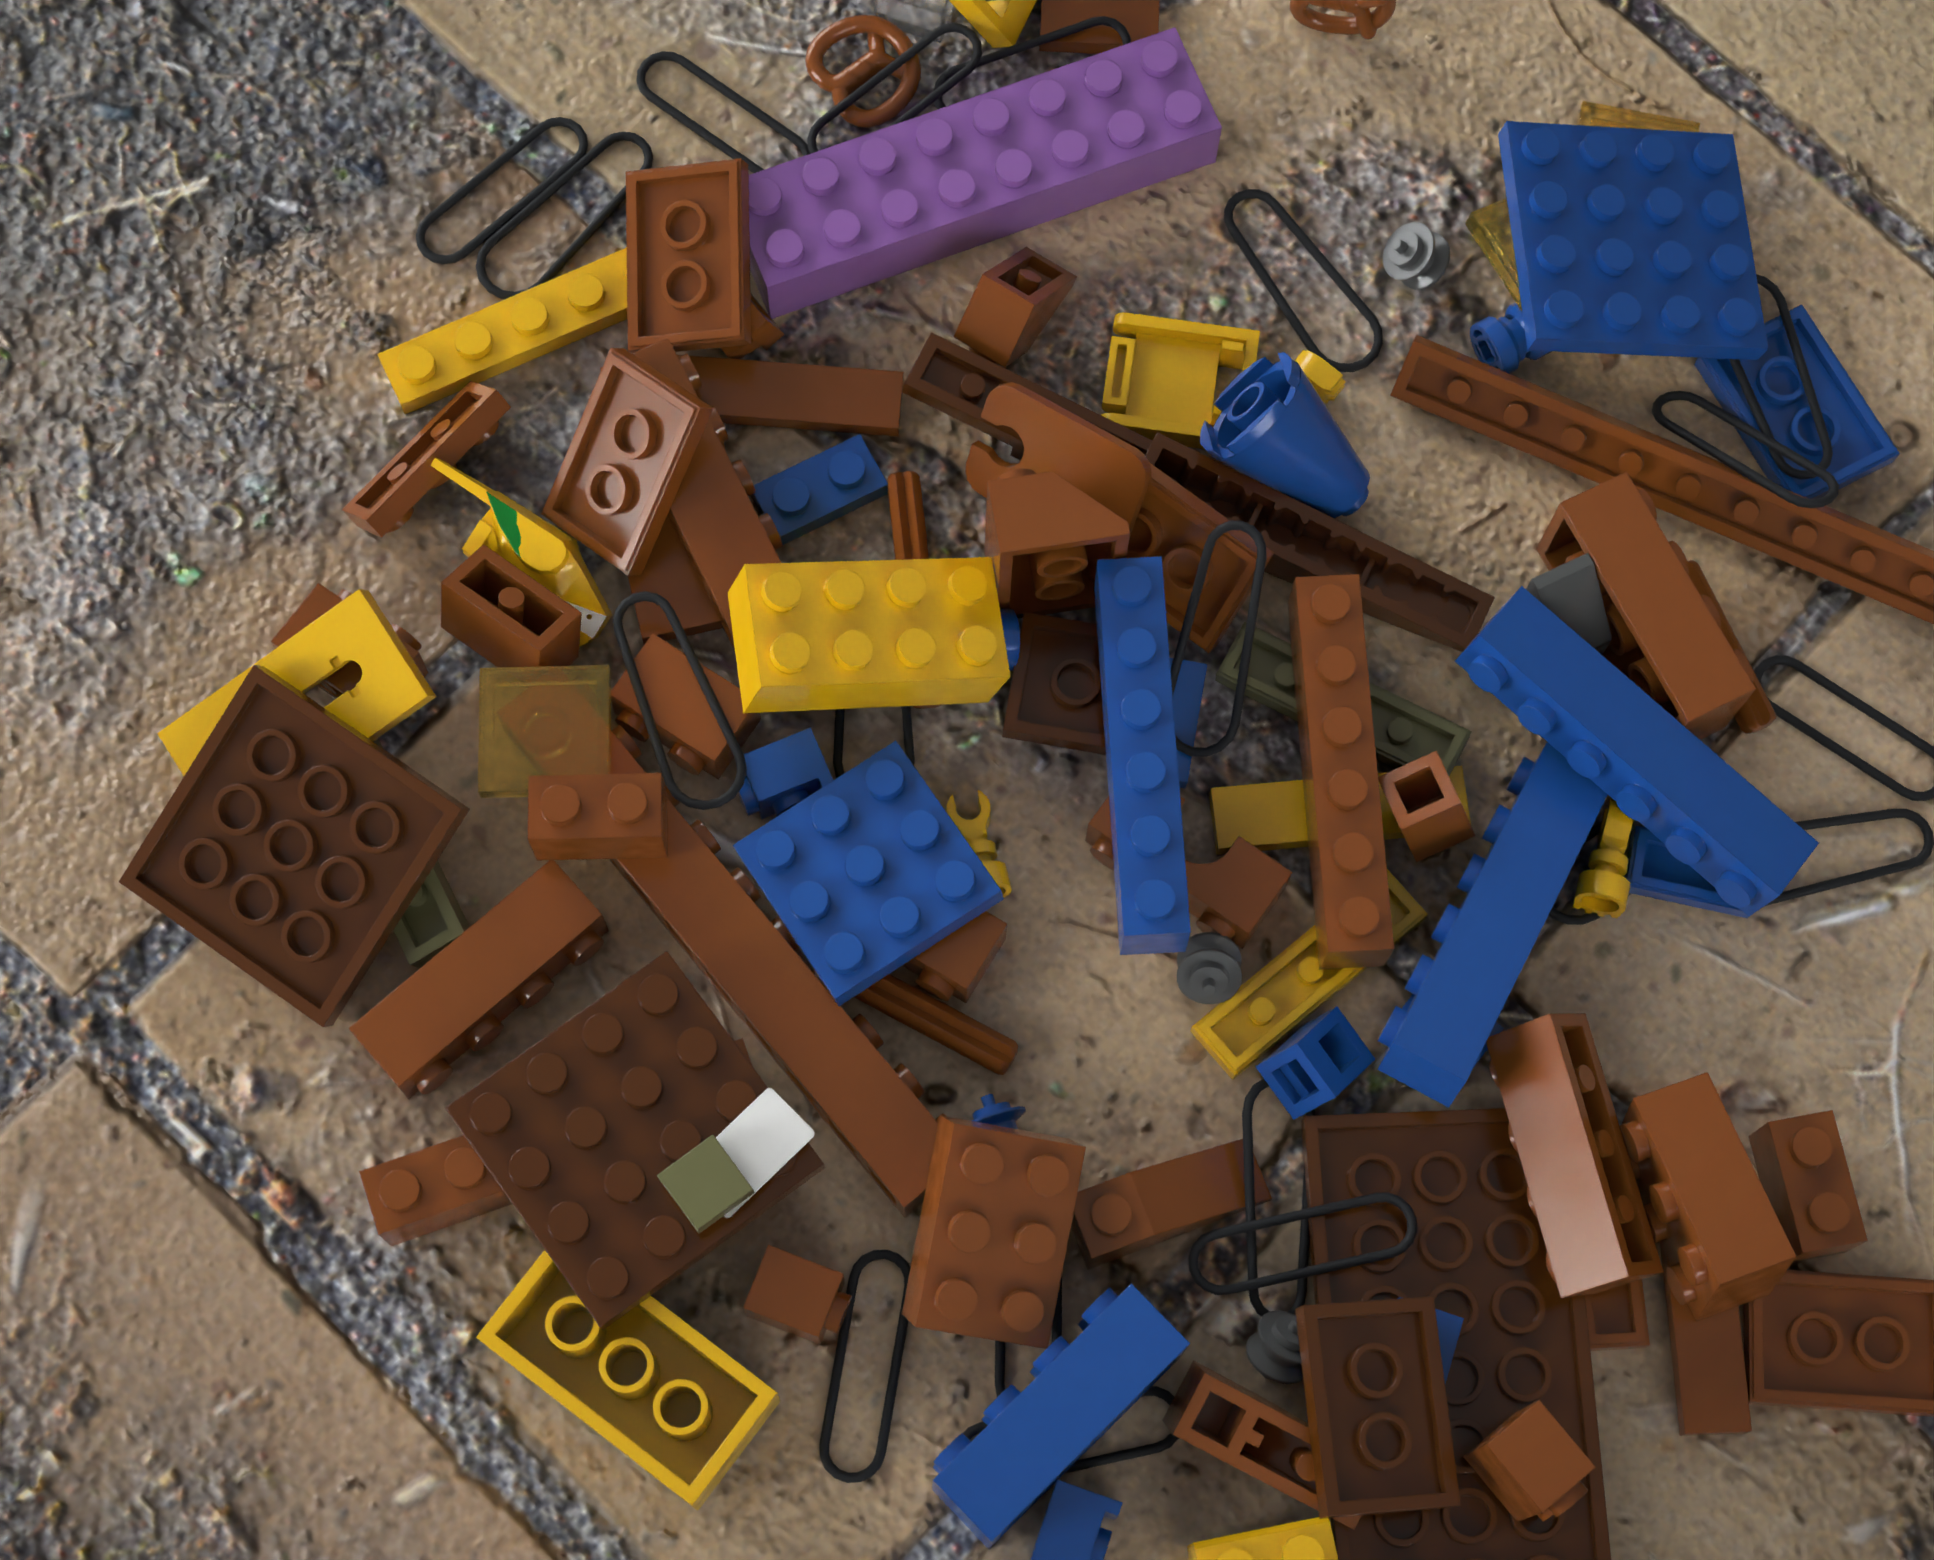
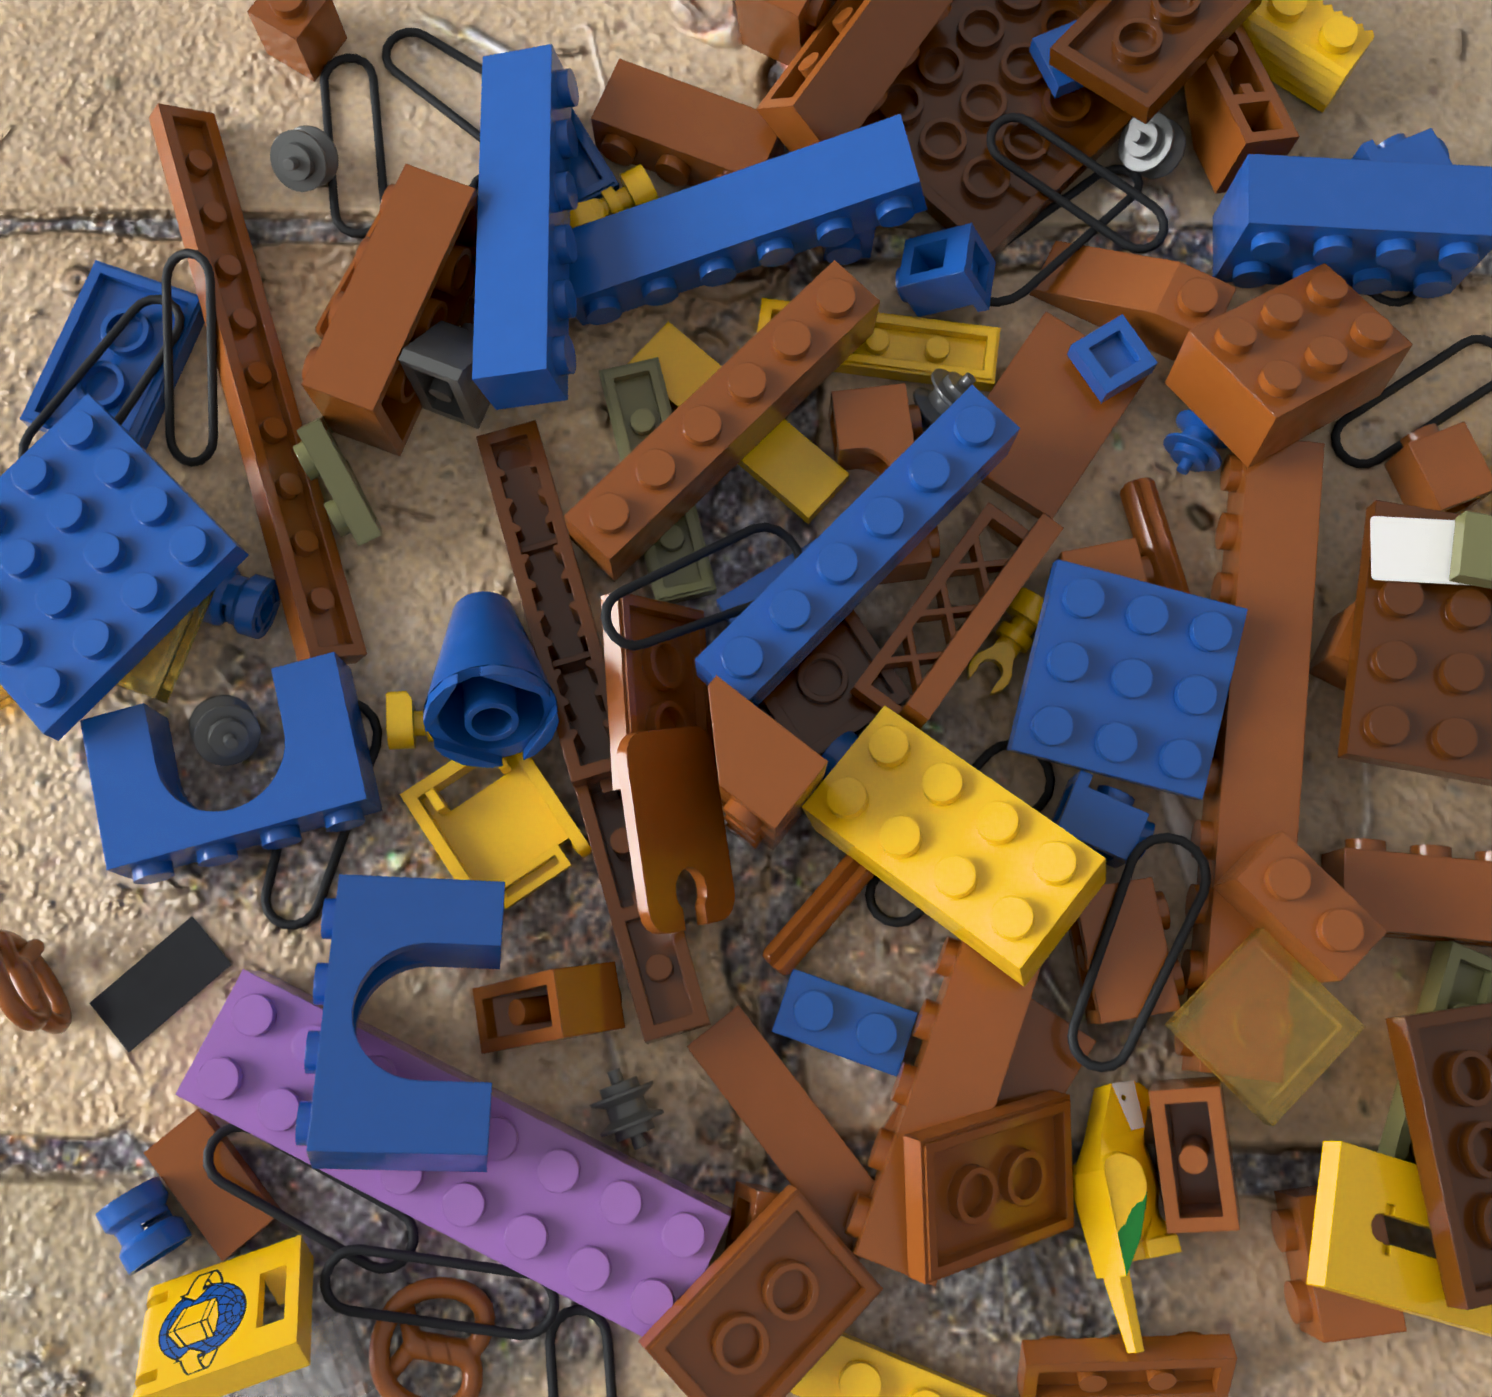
camera: 130 degrees left, 5 degrees up
dark orange brick [1378,750,1476,862] -> none
none -> blue arch [80,652,383,885]
none -> black sticker [89,916,232,1052]
none -> dark grey wheel [270,125,339,192]
none -> olive wing [293,416,382,546]
none -> blue arch [295,874,505,1172]
none -> dark grey wheel [590,1068,664,1150]
none -> dark orange brick [591,58,784,186]
none -> dark orange fence [849,502,1064,729]
none -> dark orange tile [981,311,1148,519]
none -> blue plate [1067,314,1158,403]

